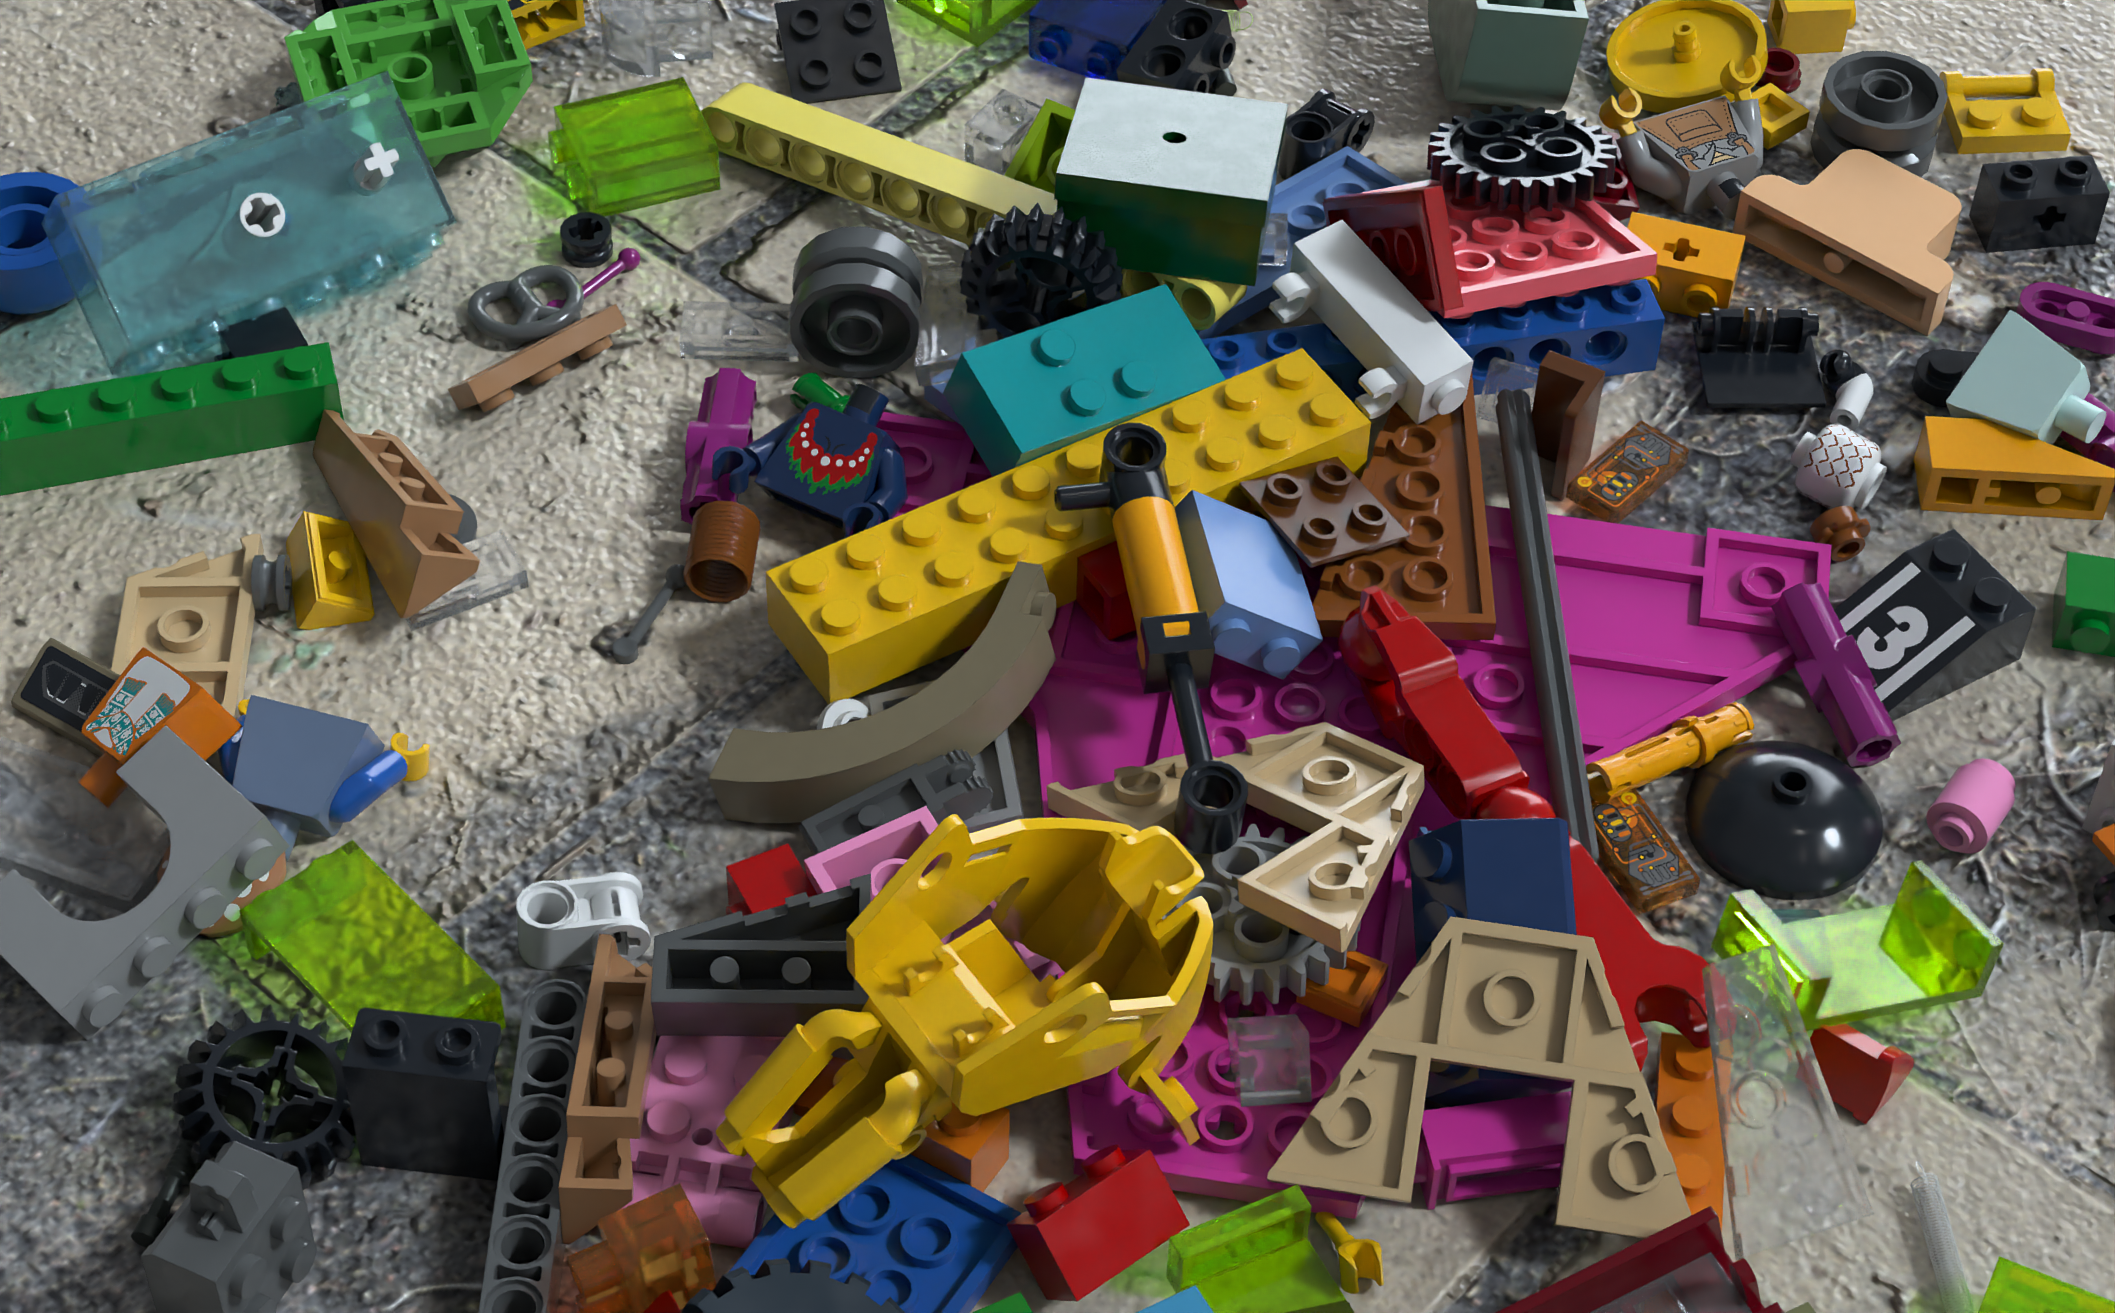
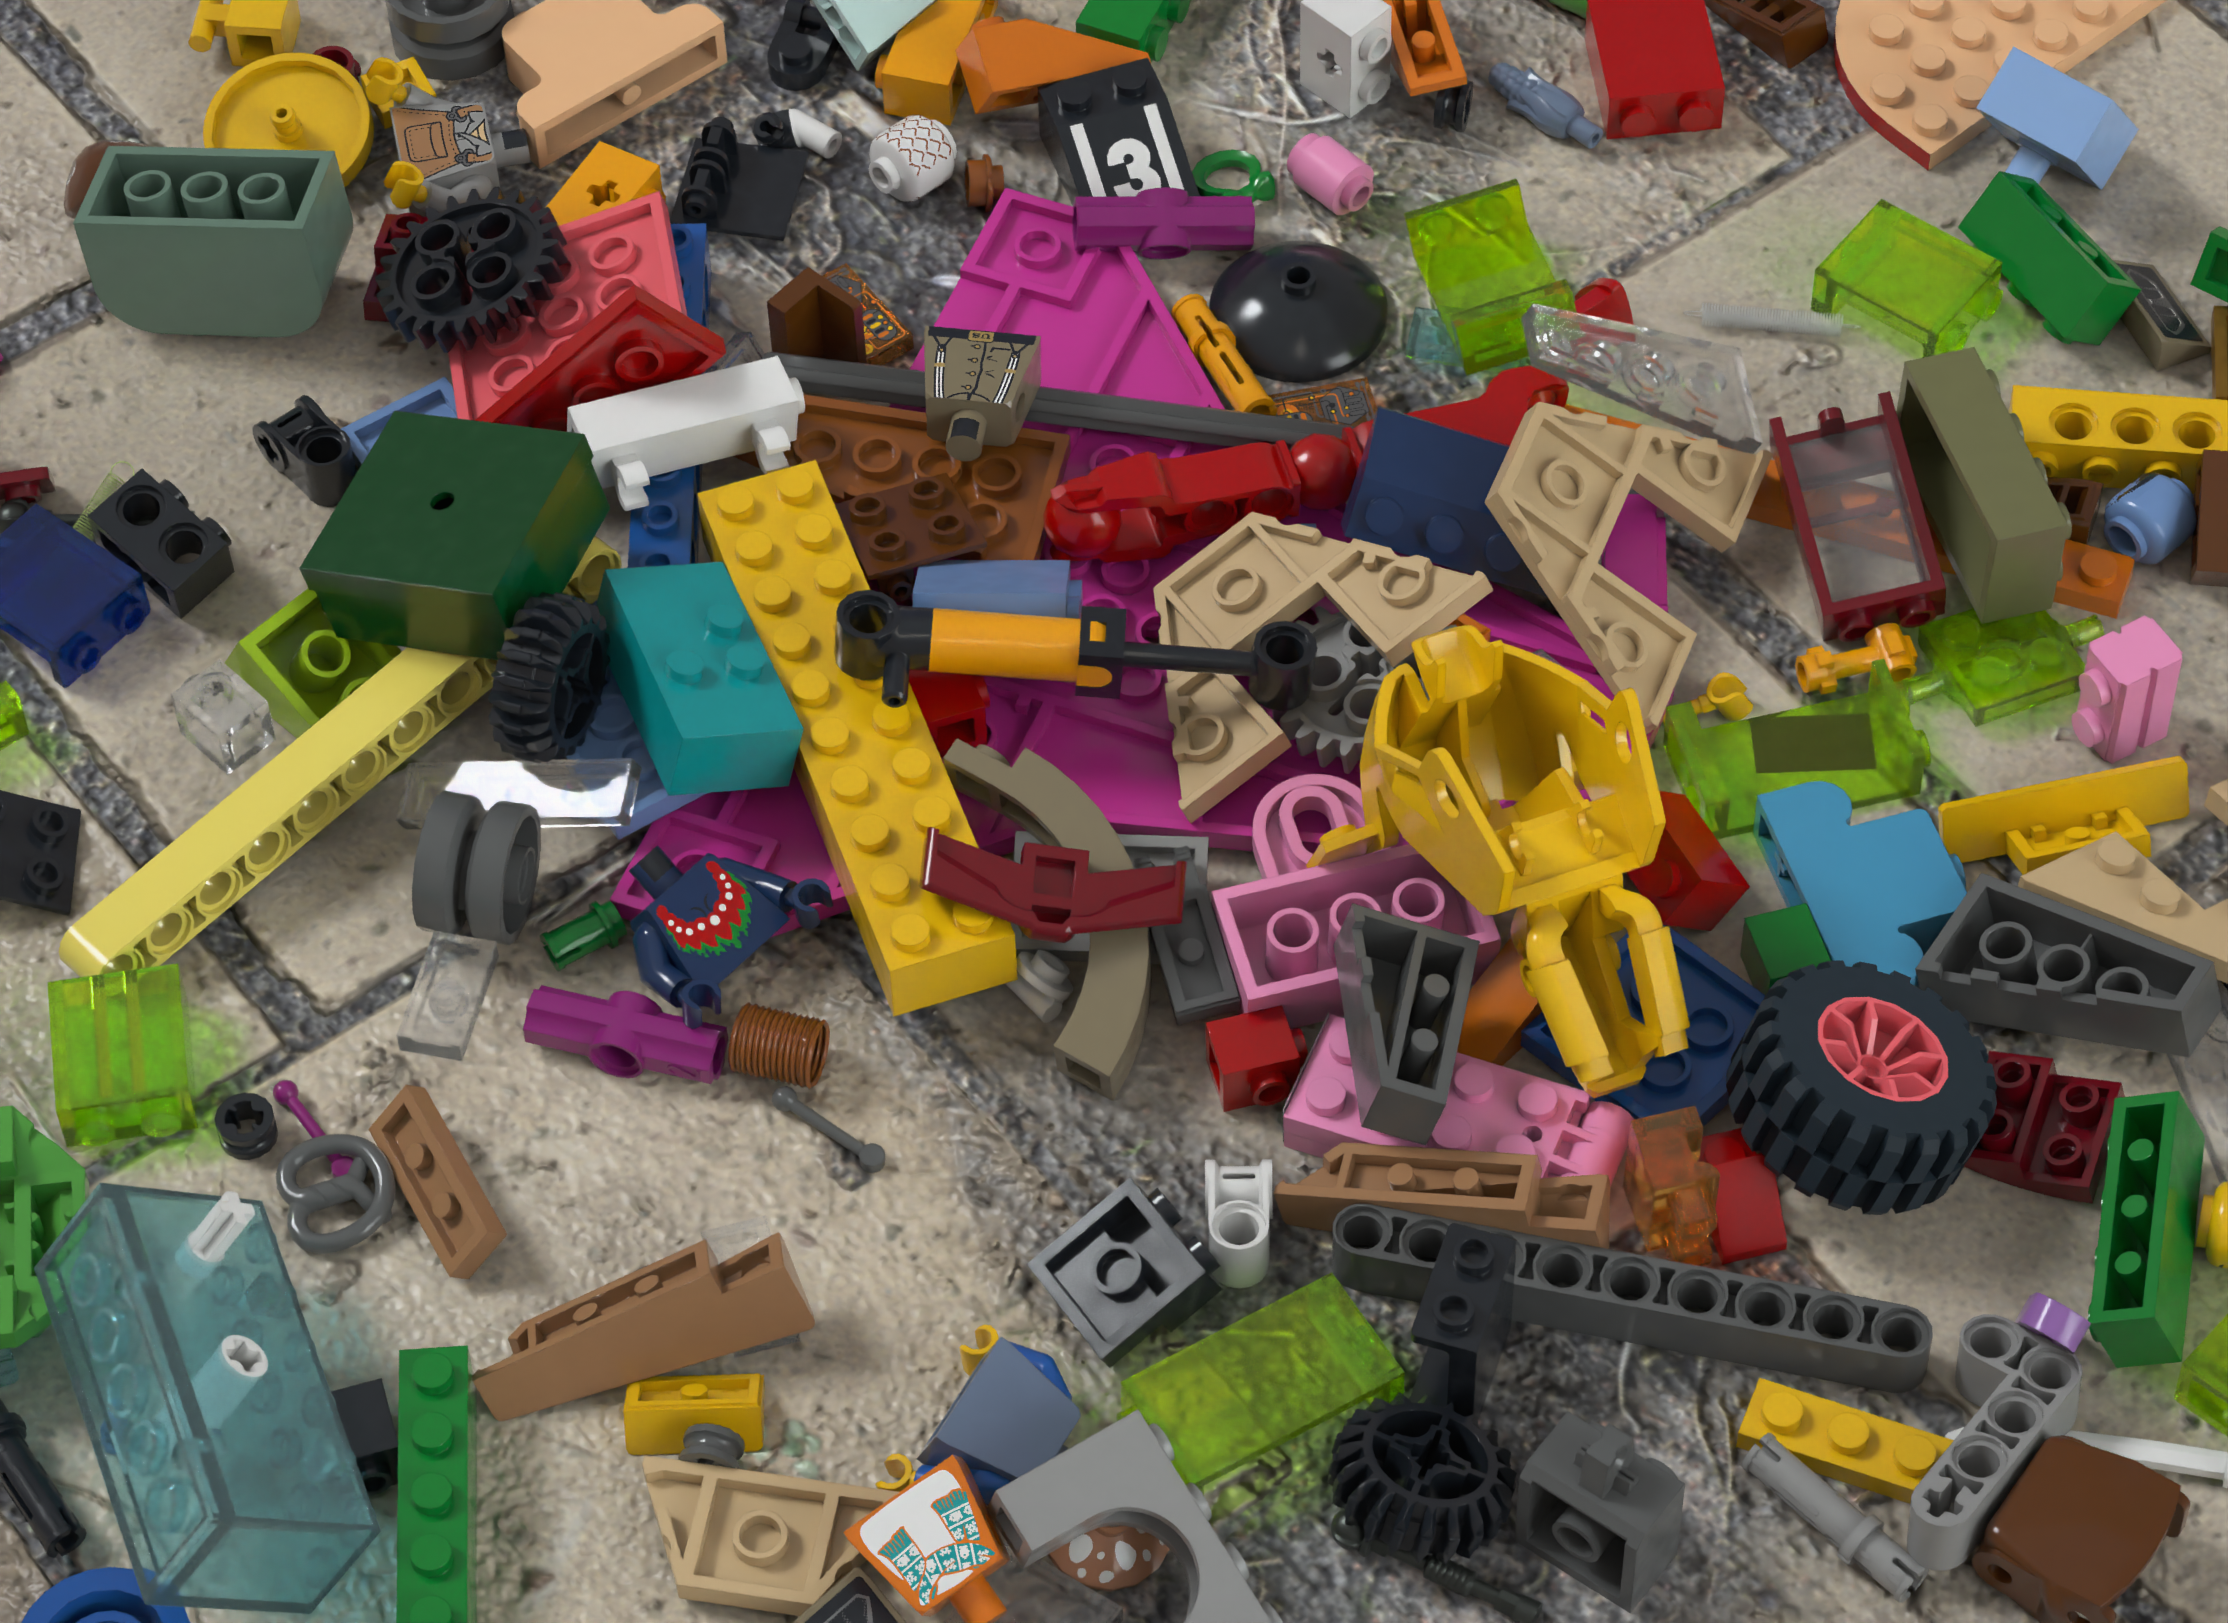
camera: 75 degrees left, 5 degrees up
none -> dark red plate [919,827,1187,943]
none -> dark tan torso [924,326,1042,461]
none -> orange slope [955,16,1151,114]
none -> plate [1027,1178,1223,1368]
none -> green piece [1192,150,1275,203]

